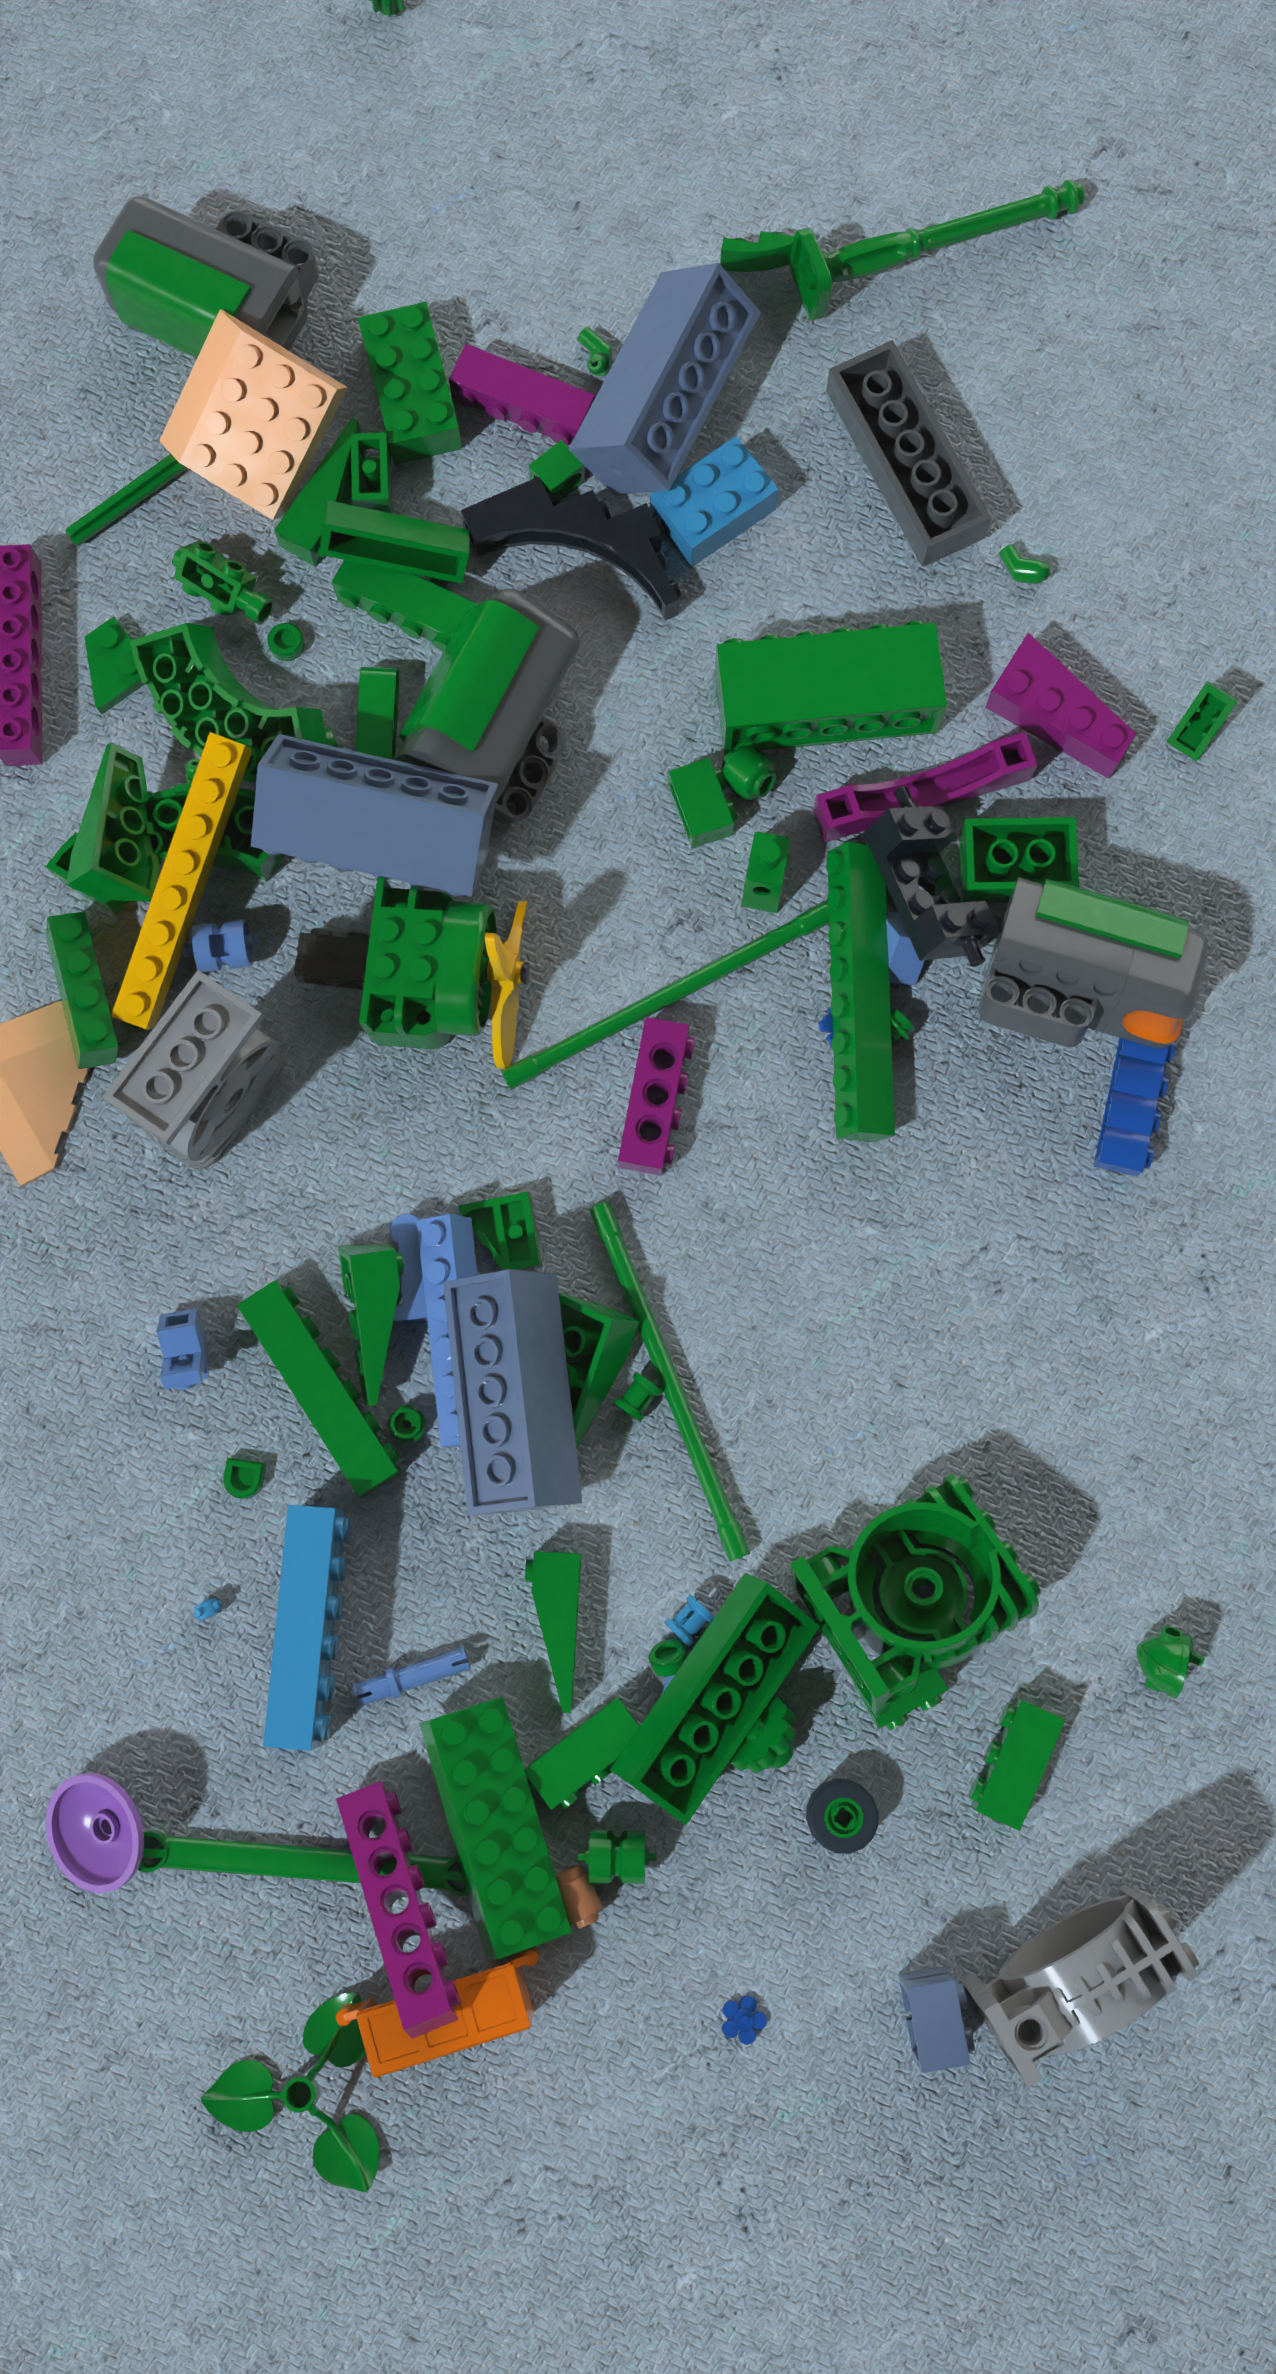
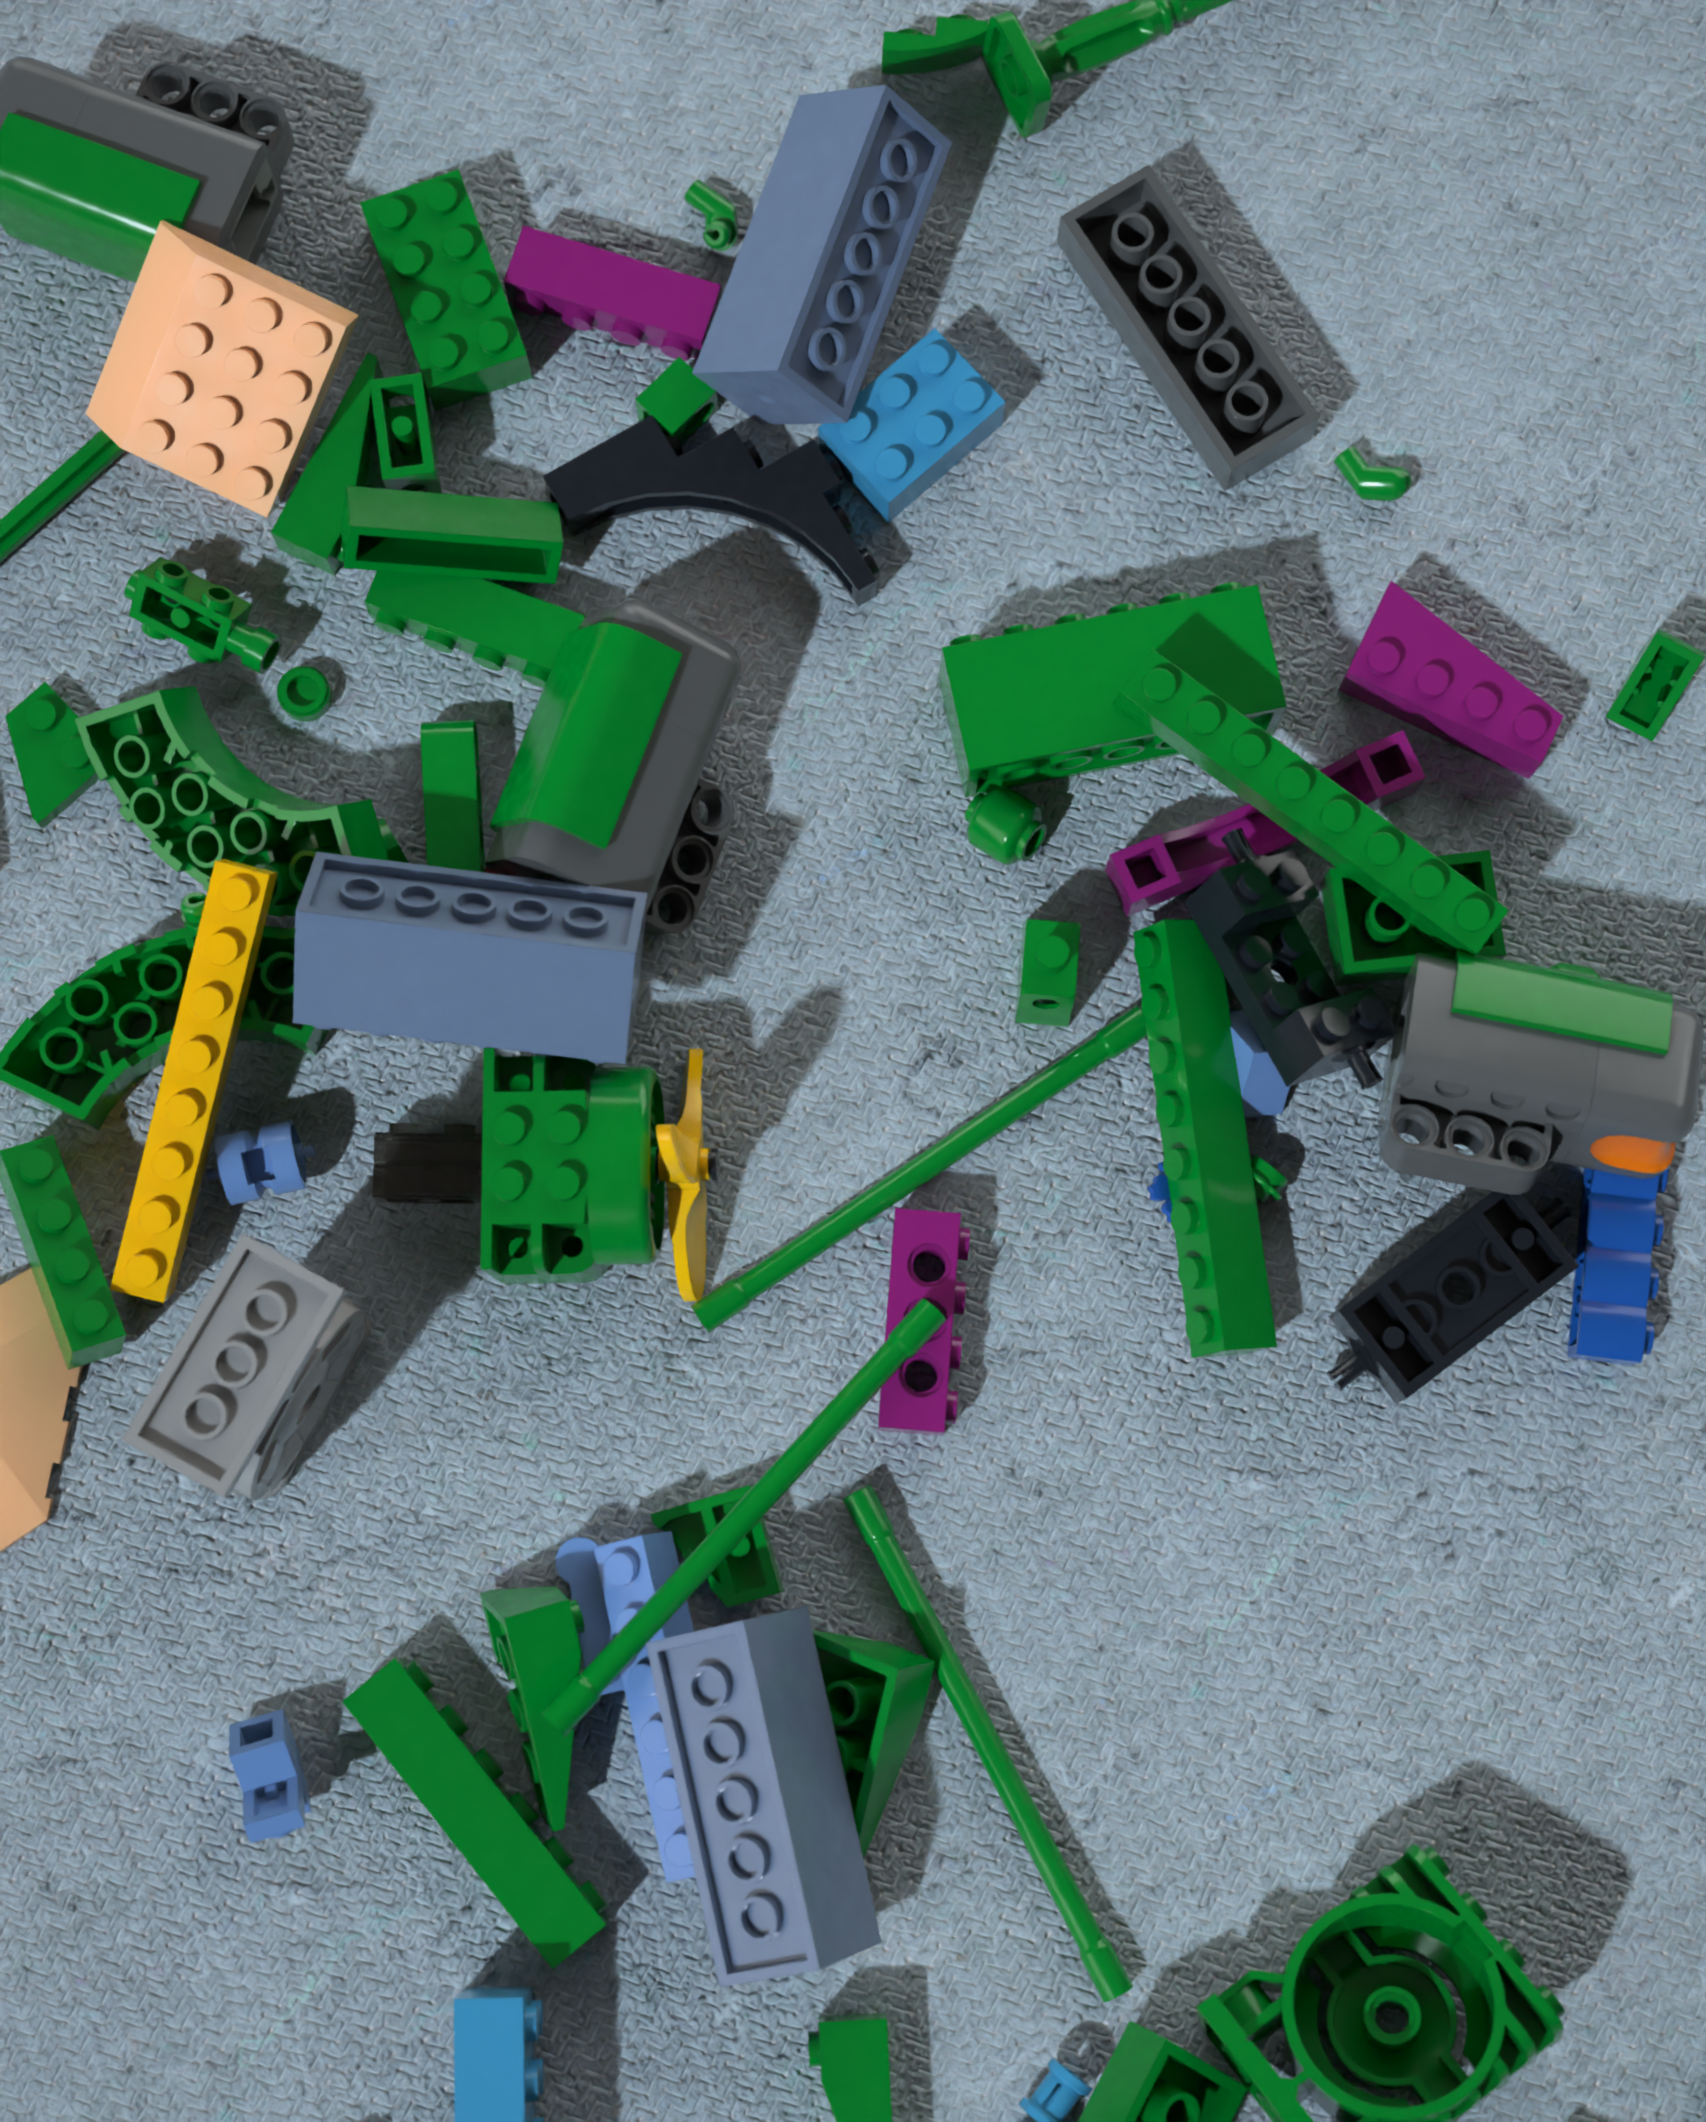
camera: 10 degrees left, 0 degrees up
green wedge [66,742,160,902] -> none
green tile [223,1457,267,1499] -> none
green plate [388,1405,426,1443] -> none
green bush [614,1372,663,1423] -> none
green brick [668,757,738,849] -> none
none -> green piece [540,1298,946,1737]
none -> green brick [1113,648,1509,955]
none -> black brick [1326,1191,1579,1403]

